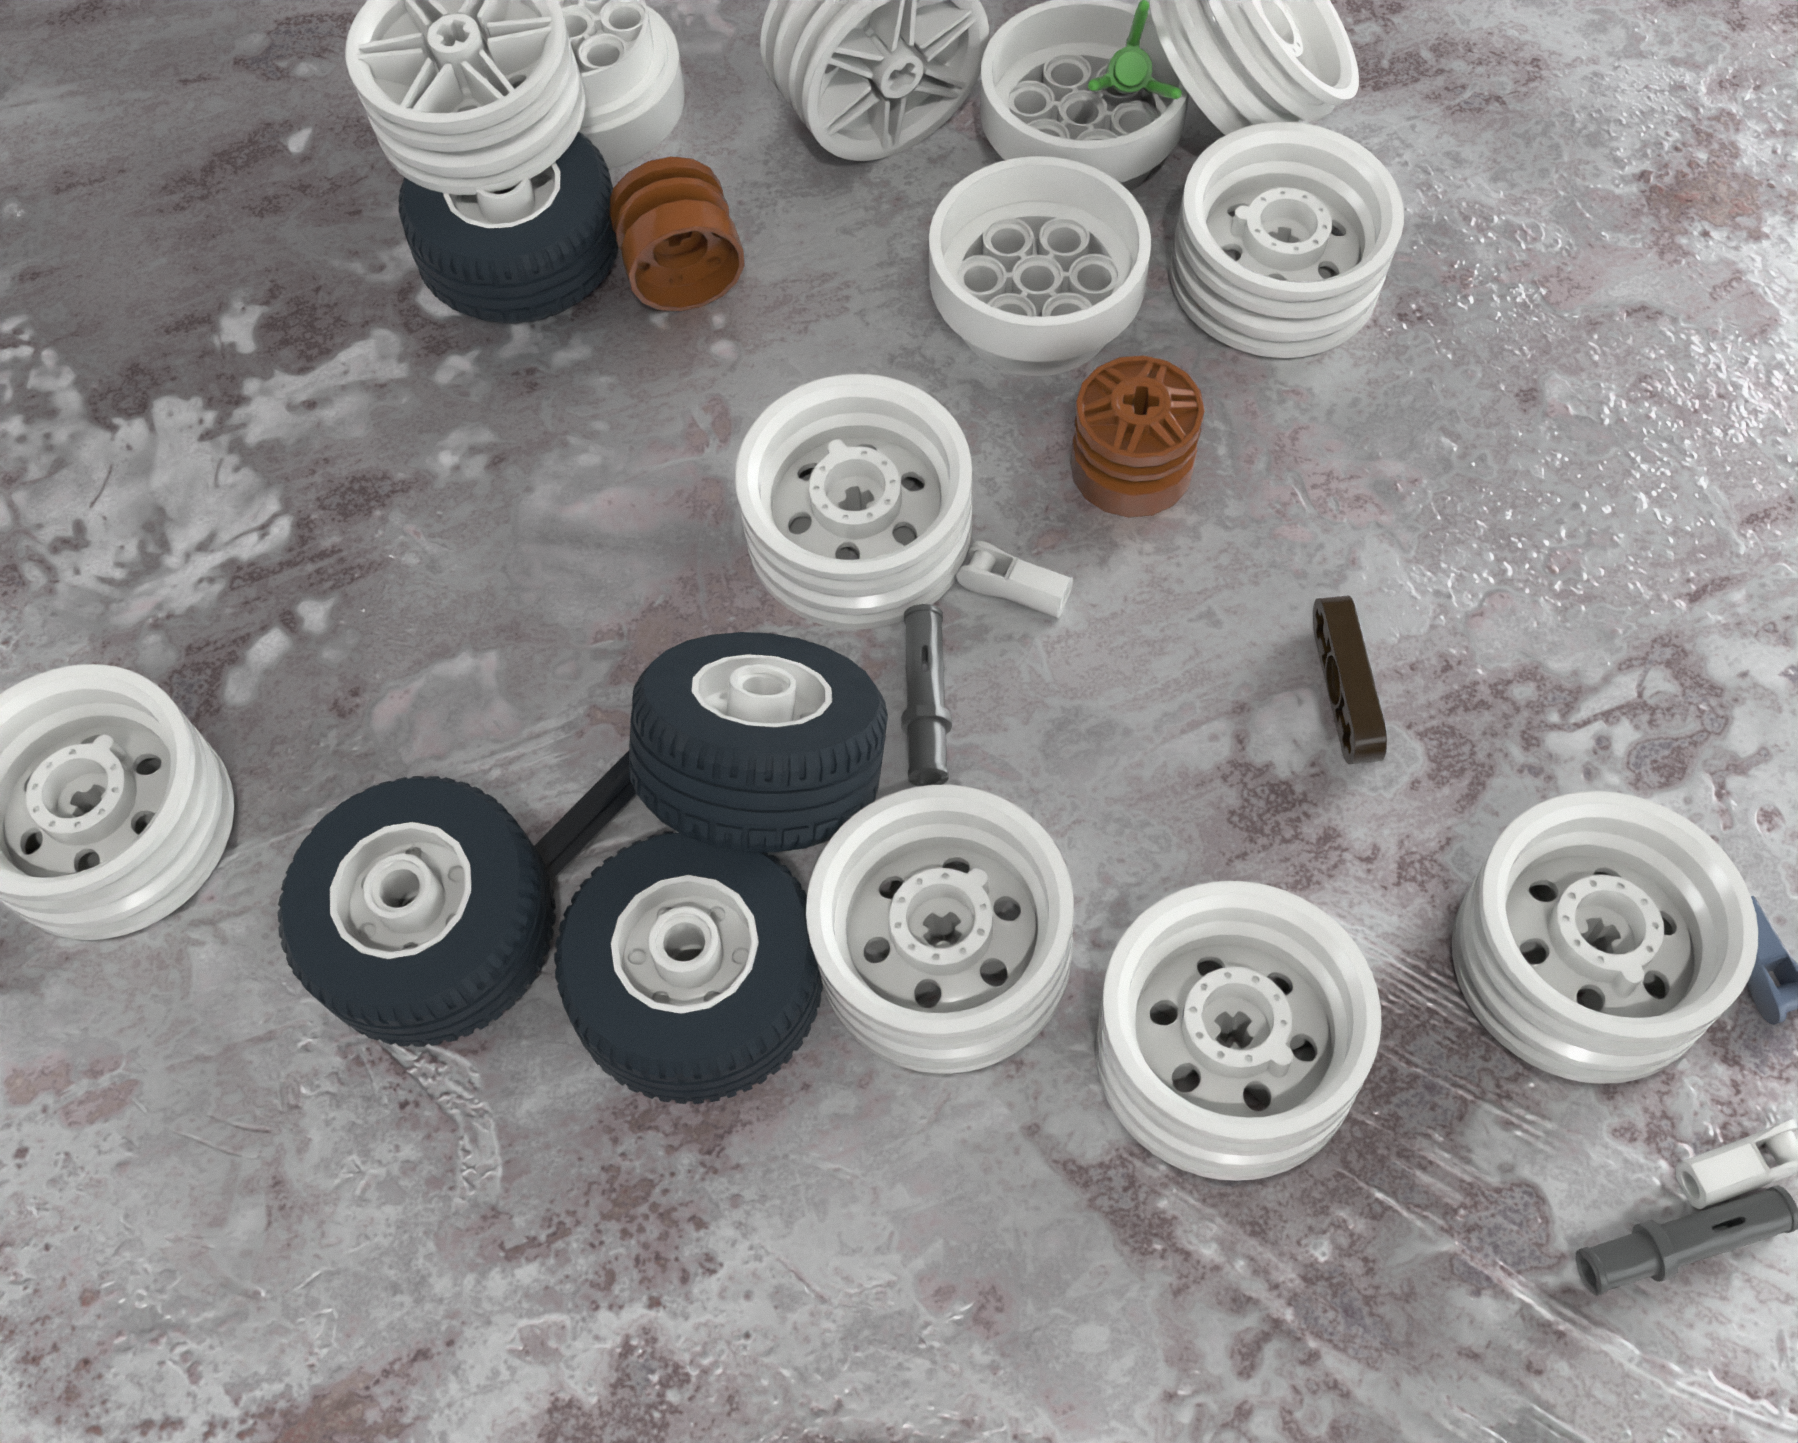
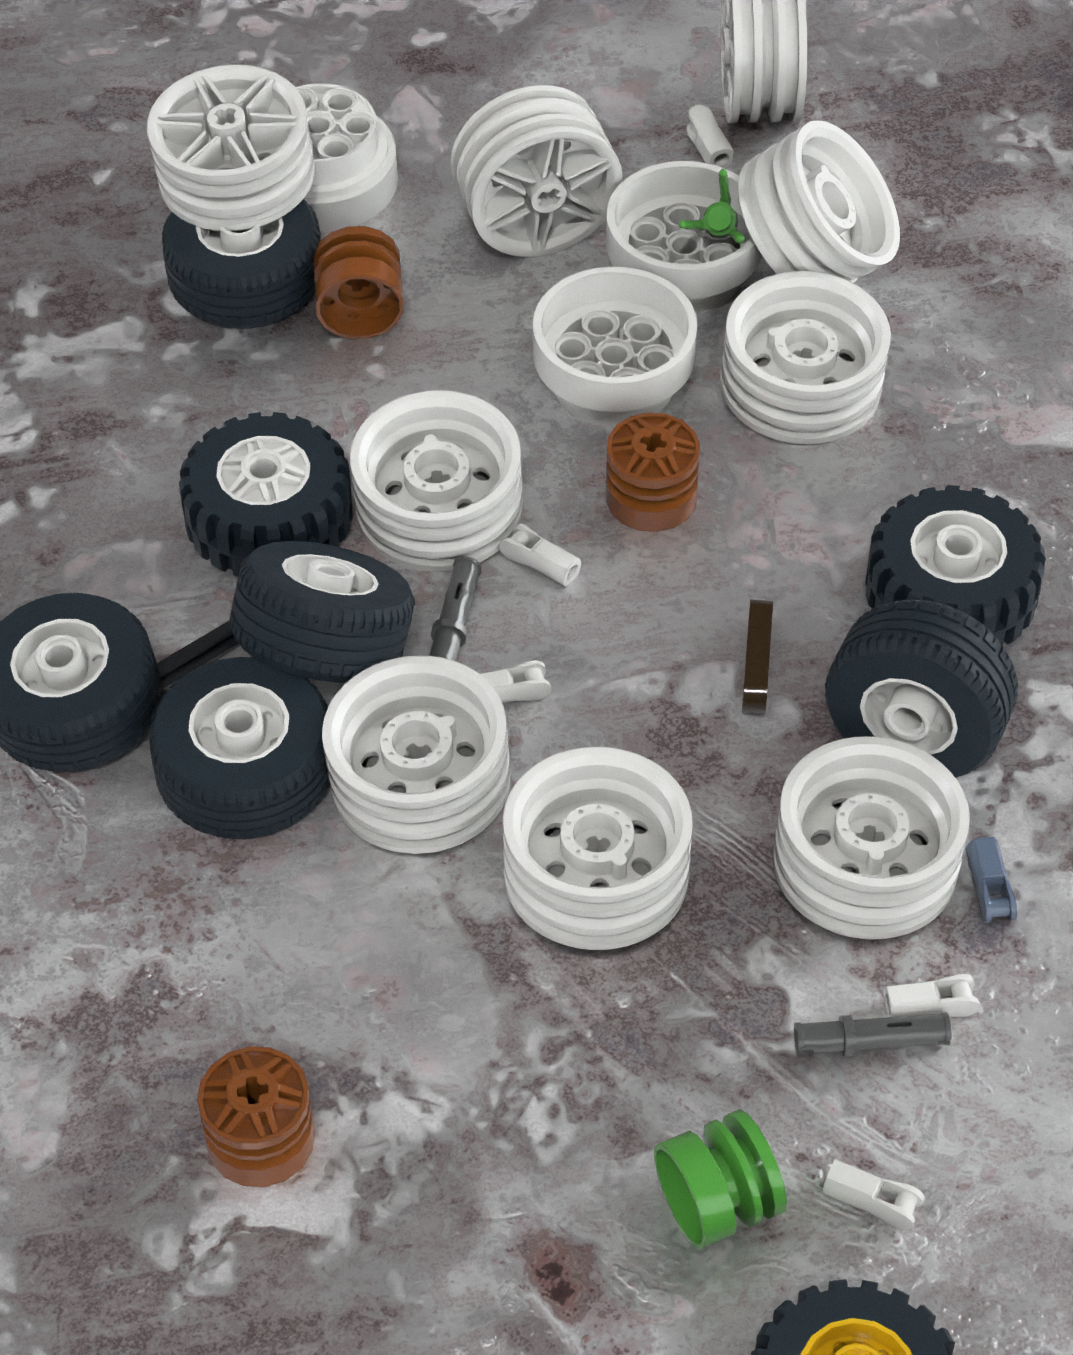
camera: 10 degrees right, 10 degrees down
none -> black wheel [179,412,353,577]
none -> white bar [480,660,552,704]
none -> black wheel [825,600,1018,778]
none -> black wheel [865,485,1046,646]

